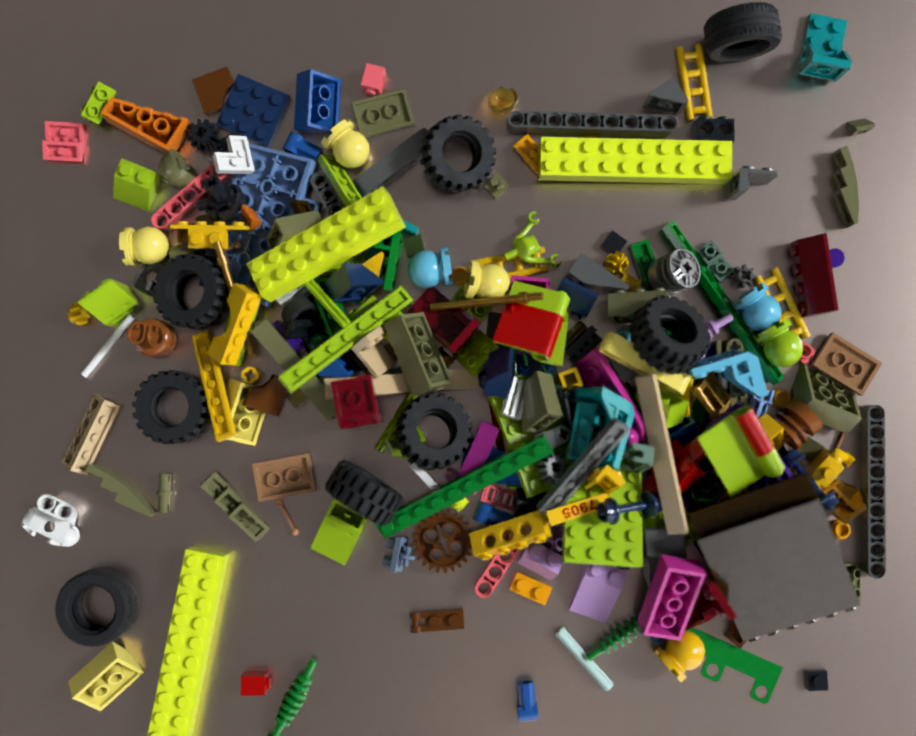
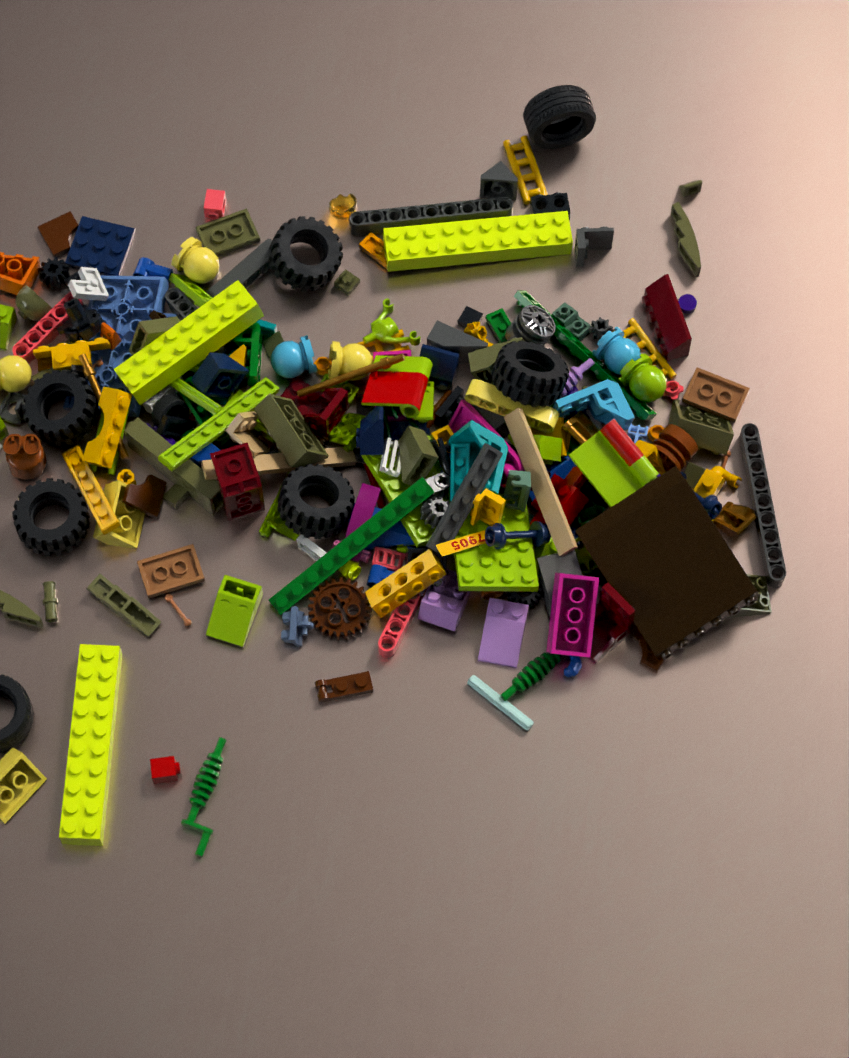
camera: 10 degrees left, 20 degrees down
blue slope [294,69,341,135] -> none
black tyre [325,460,403,526] -> none
light orange plate [509,571,552,606] -> none
blue piece [517,680,539,722] -> none
yellow tile [654,631,705,682] -> none
green piece [685,628,783,704] -> none
teal bracket [798,13,852,82] -> none
black plate [805,669,828,691] -> none
light orange plate [831,520,851,539] -> none

